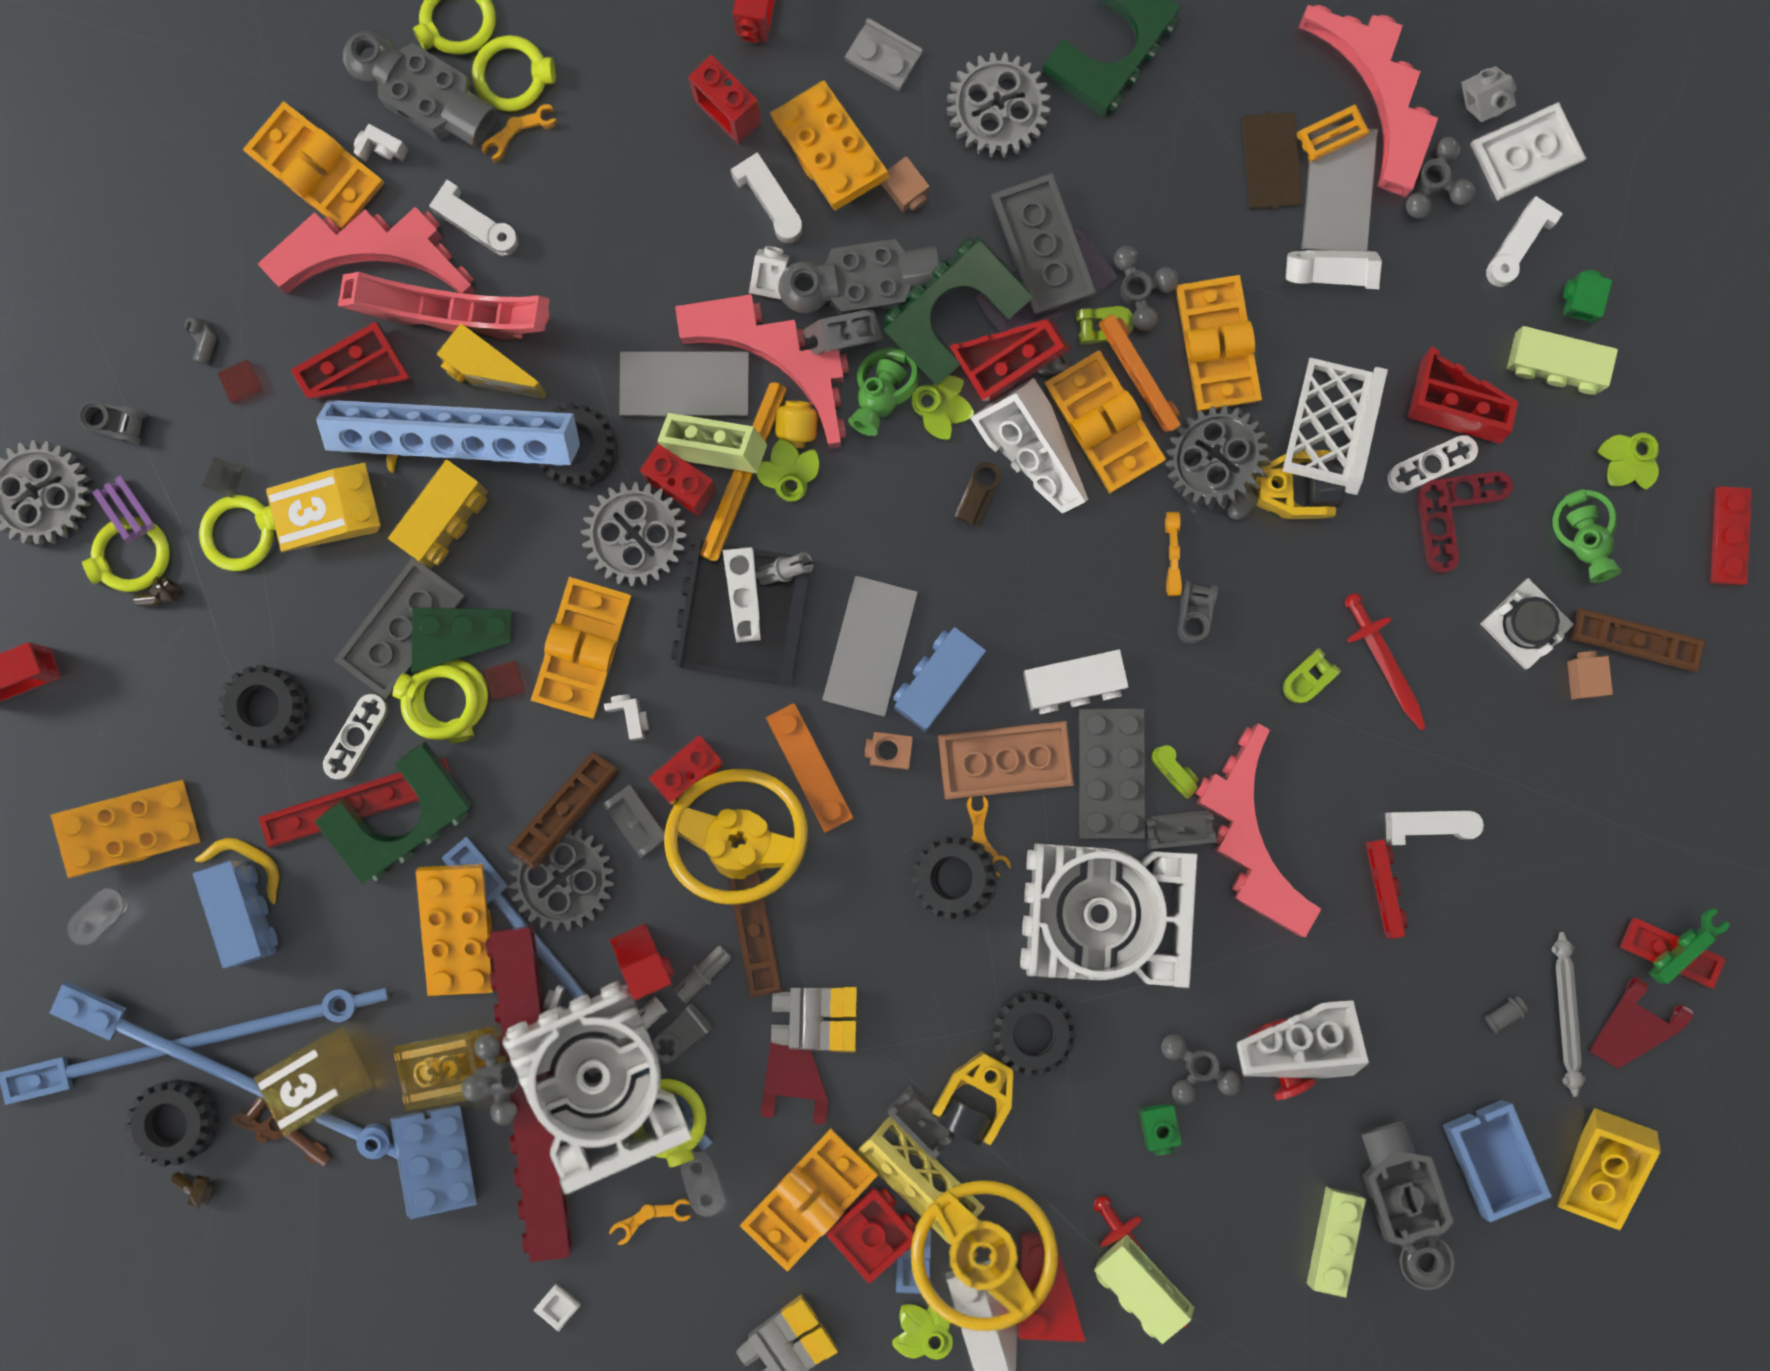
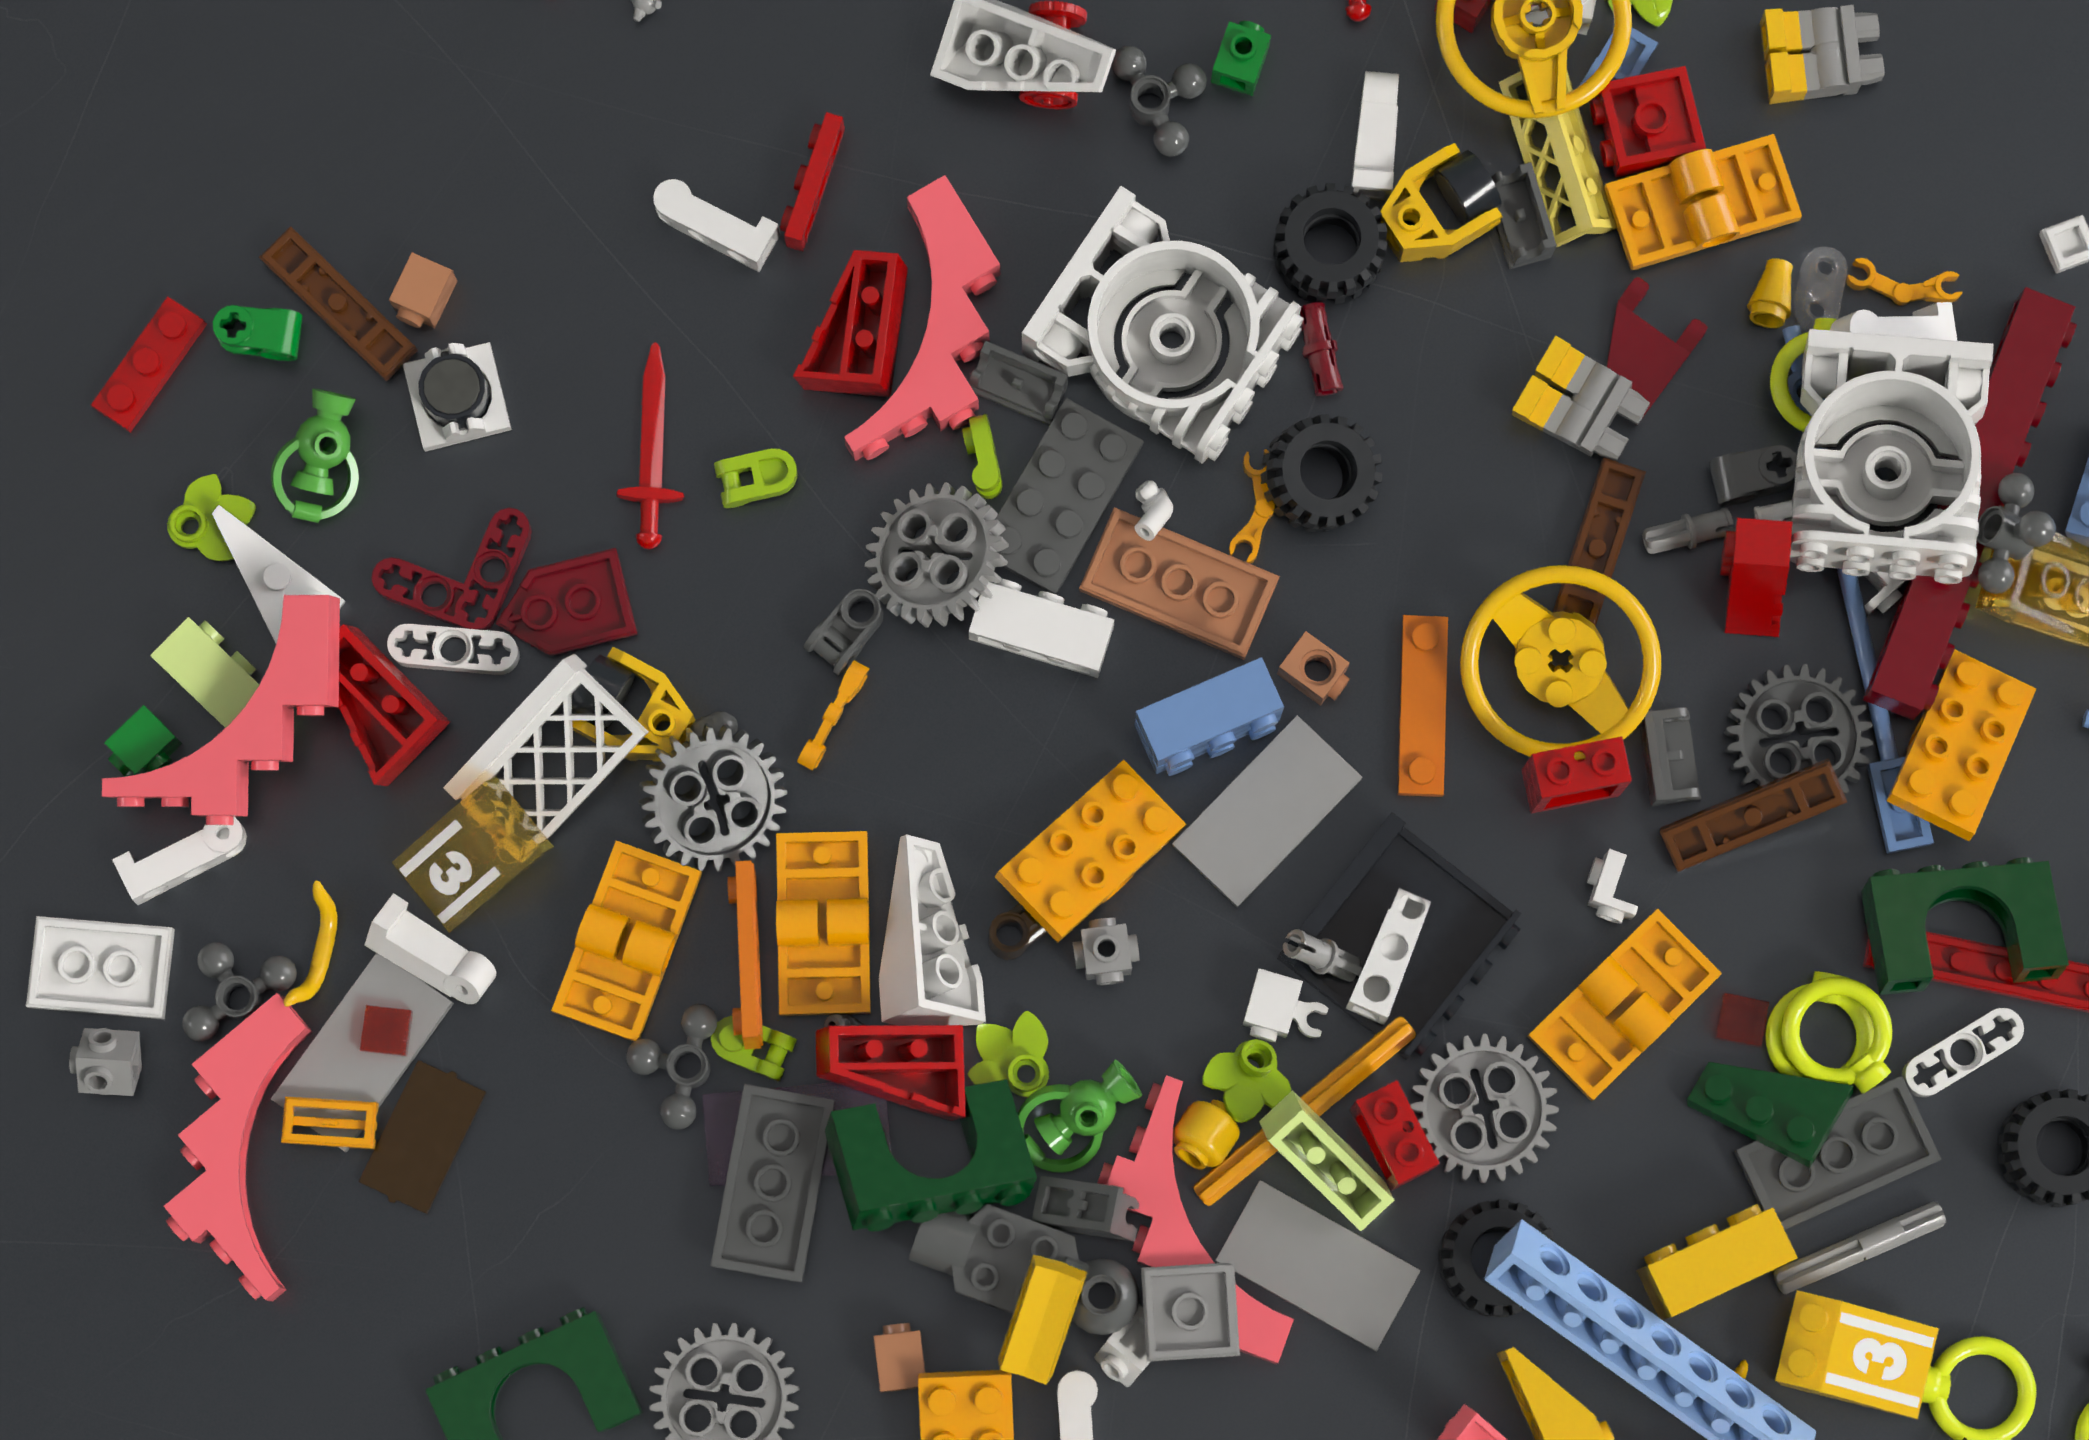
camera: 150 degrees left, 5 degrees down
none -> coral arch [102,595,340,825]
none -> white wing [212,505,345,644]
none -> green piece [213,305,303,361]
none -> yellow animal [283,880,338,1007]
none -> clear red tile [360,1005,413,1057]
none -> clear yellow slope [392,776,554,933]
none -> dark red tile [495,548,638,656]
none -> red wedge [793,250,908,397]
none -> light grey gear [865,482,1009,627]
none -> light orange plate [995,760,1186,942]
none -> yellow piece [998,1254,1088,1385]
none -> light grey brick [1073,918,1140,985]
none -> white arm [1135,480,1173,541]
none -> light grey tile [1141,1262,1240,1362]
none -> white brick [1242,969,1328,1042]
none -> dark red pin [1300,302,1344,396]
none -> white leg [1351,71,1399,201]
none -> yellow cone [1747,258,1793,328]
none -> light grey axle [1774,1202,1946,1294]
none -> white leg [1830,302,1957,341]

